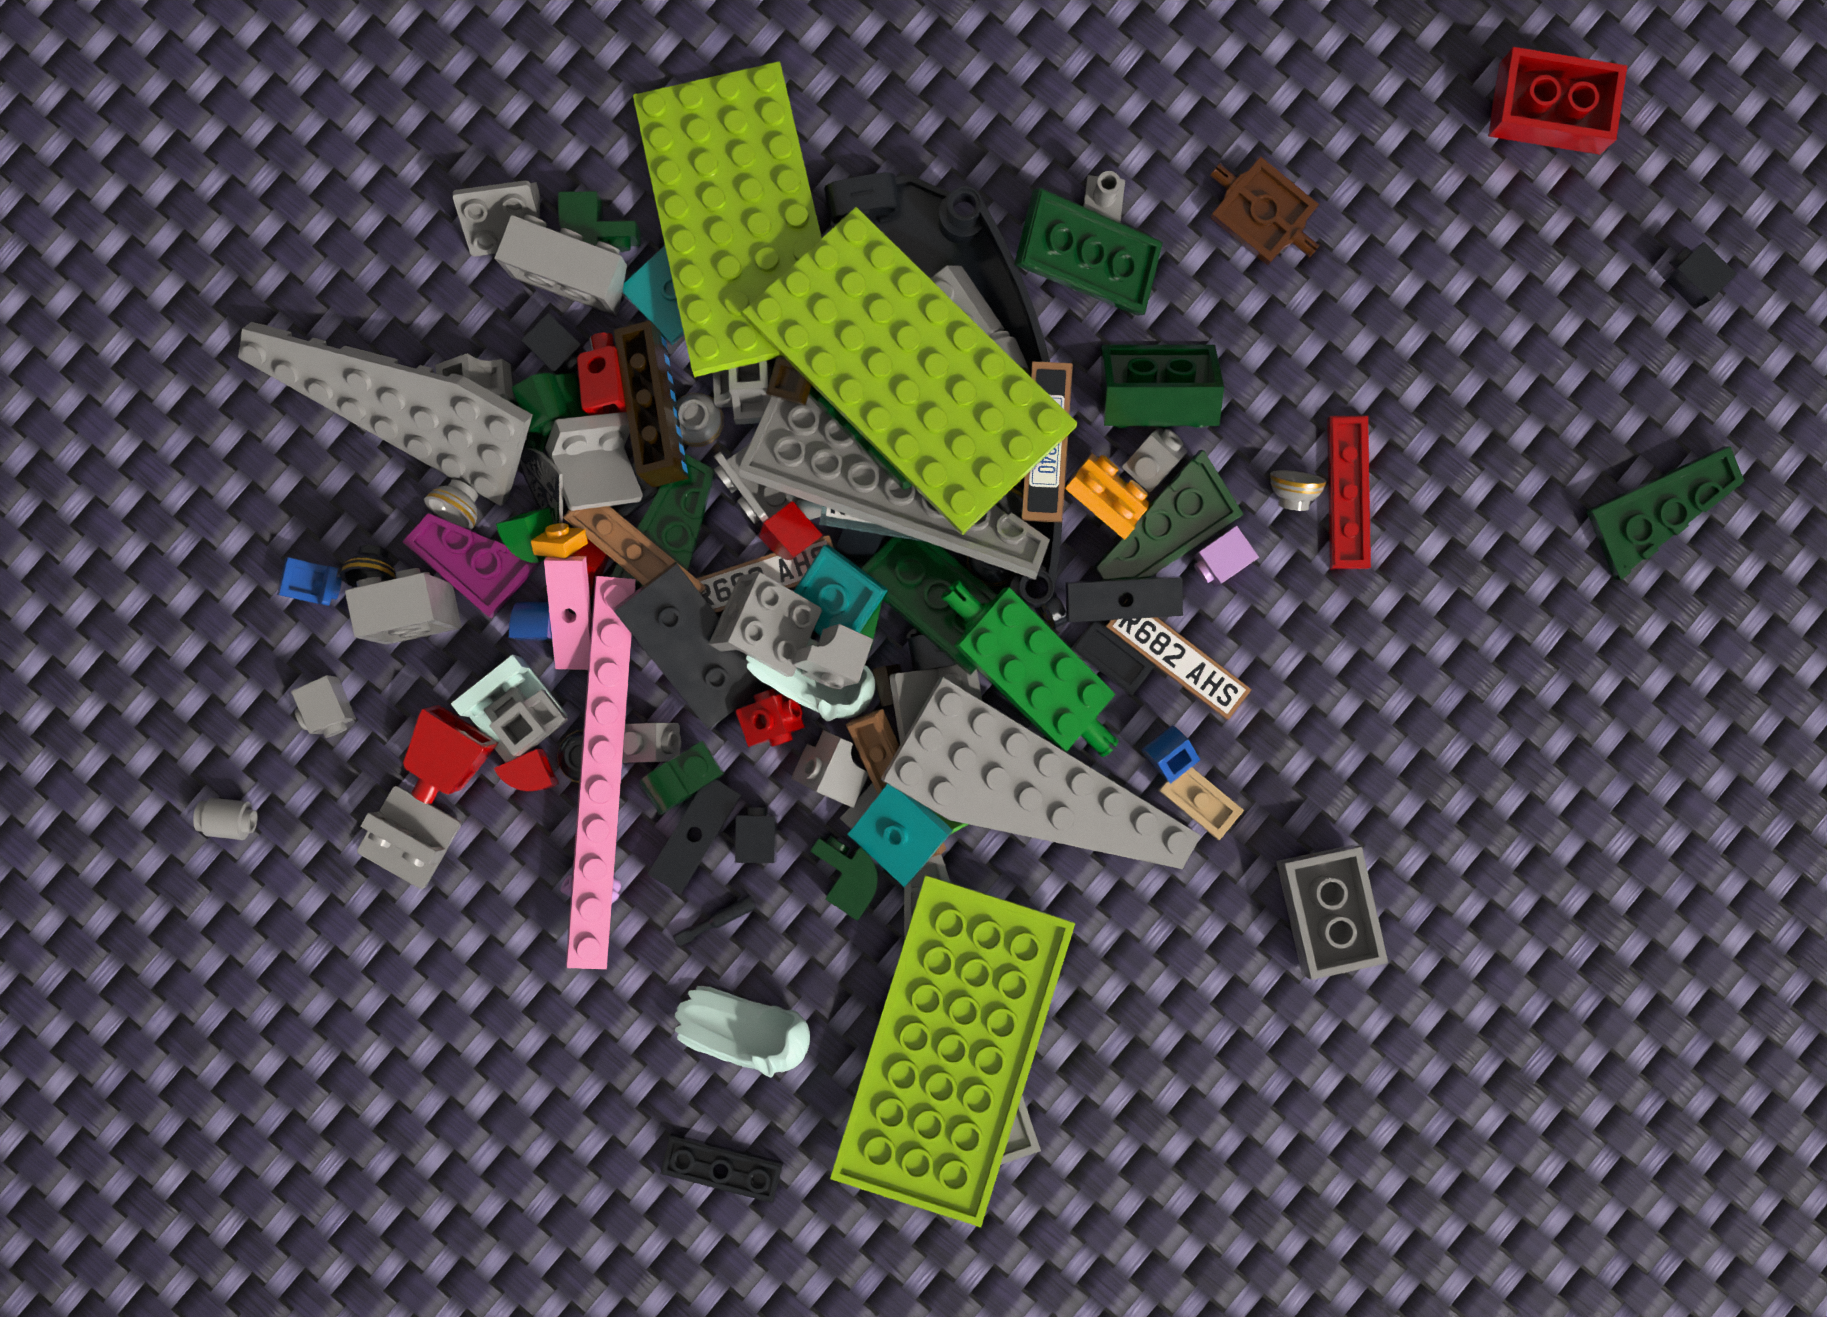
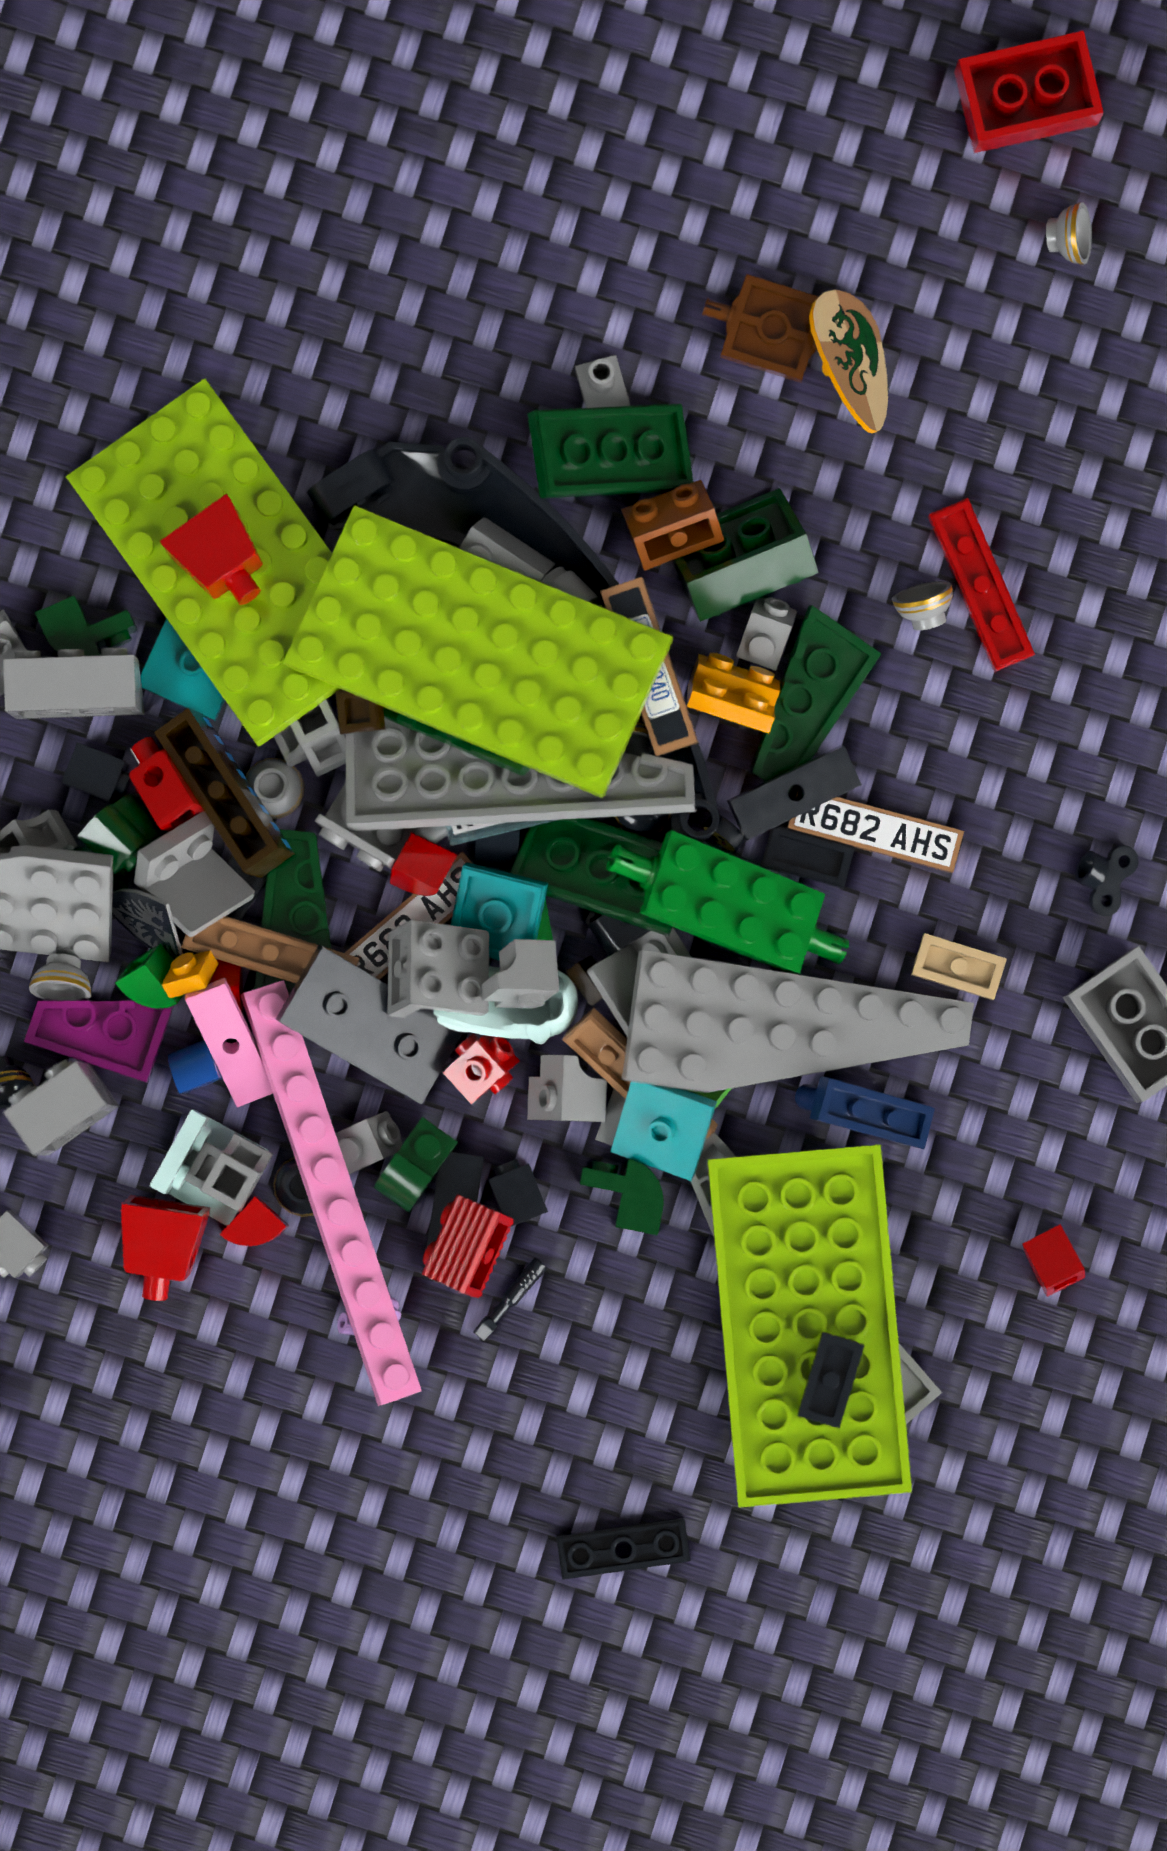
camera: 25 degrees left, 0 degrees up
light grey bracket [357,786,462,889] -> none
light aqua hair [675,986,810,1078] -> none
blue brick [1142,725,1200,784] -> none
lavender brick [1194,526,1259,587] -> none
none -> red torso [159,493,263,605]
none -> red brick [422,1194,514,1299]
none -> dark orange brick [621,480,725,571]
none -> dark blue piece [795,1076,935,1149]
none -> black plate [797,1331,865,1429]
none -> shield [809,290,888,433]
none -> red brick [1022,1224,1085,1297]
none -> light grey piece [1046,202,1092,264]
none -> black piece [1075,845,1139,916]

